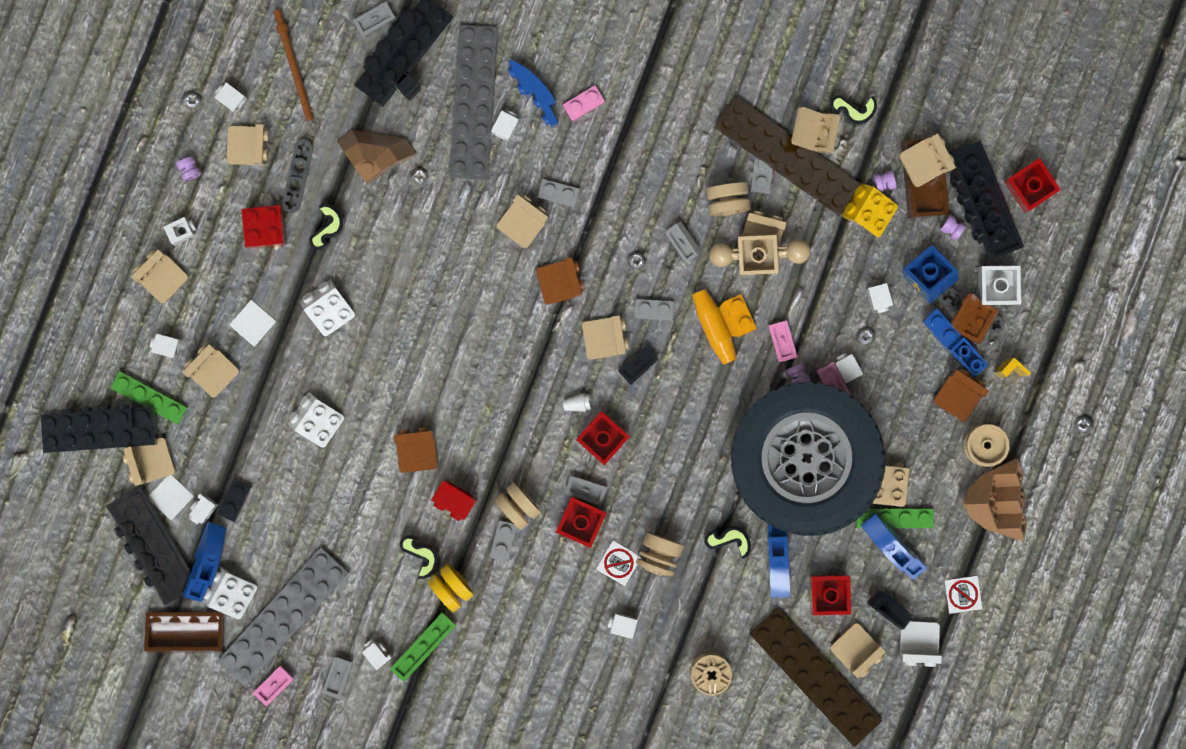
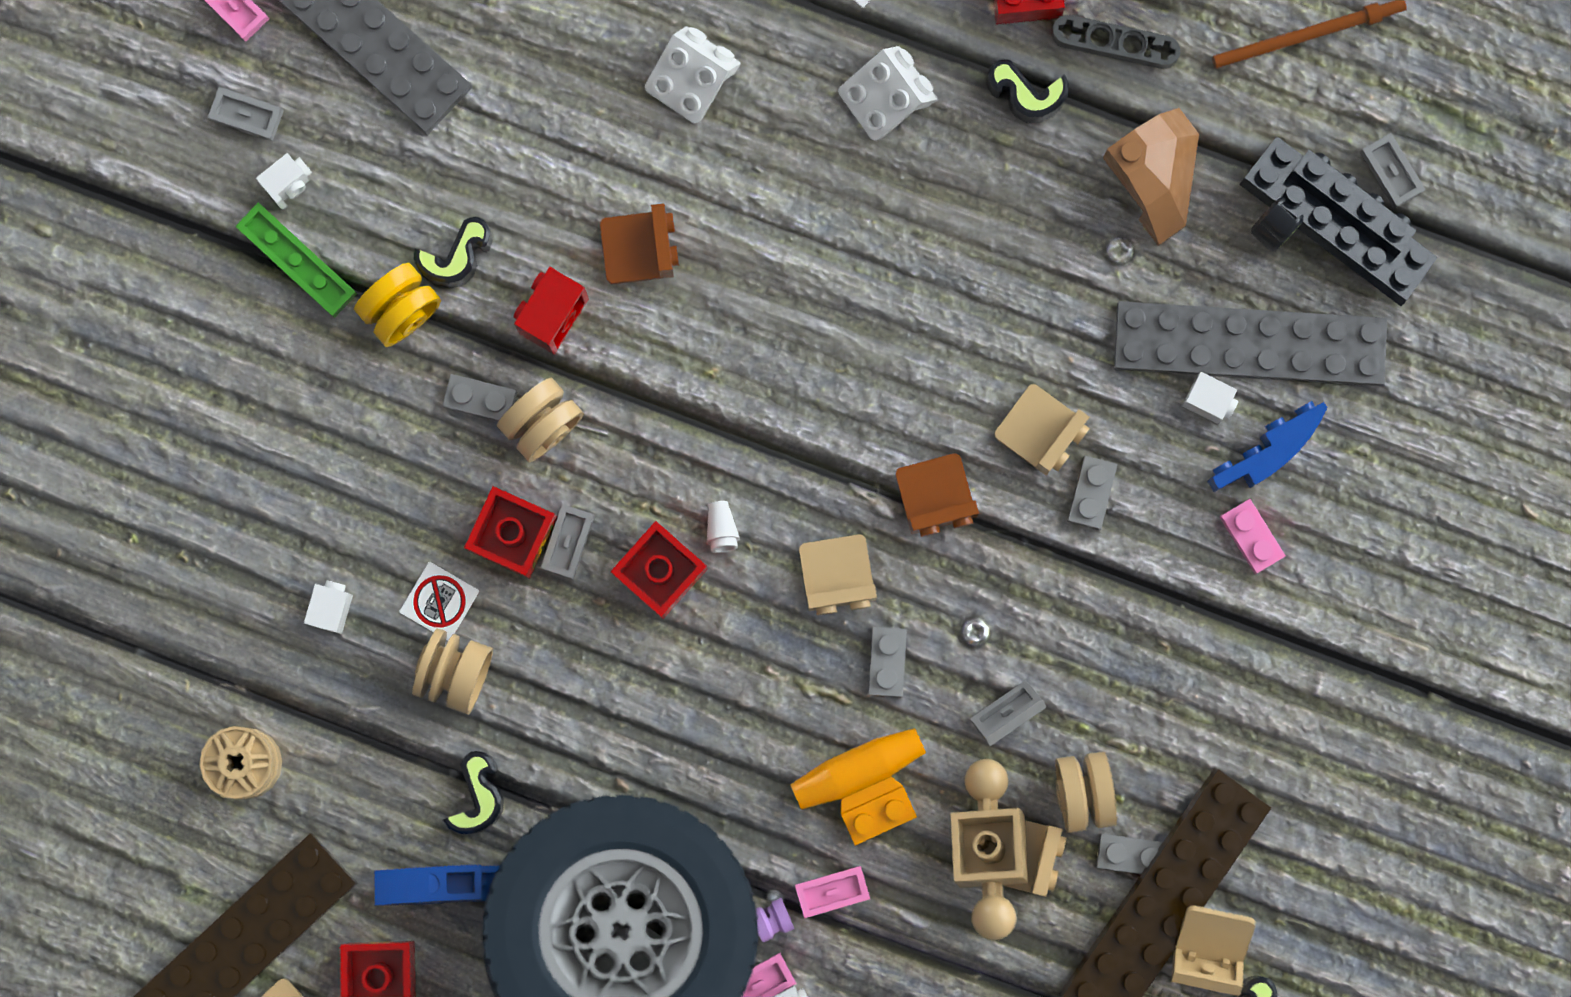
camera: 90 degrees right, 5 degrees down
black plate [618,346,659,385] -> none

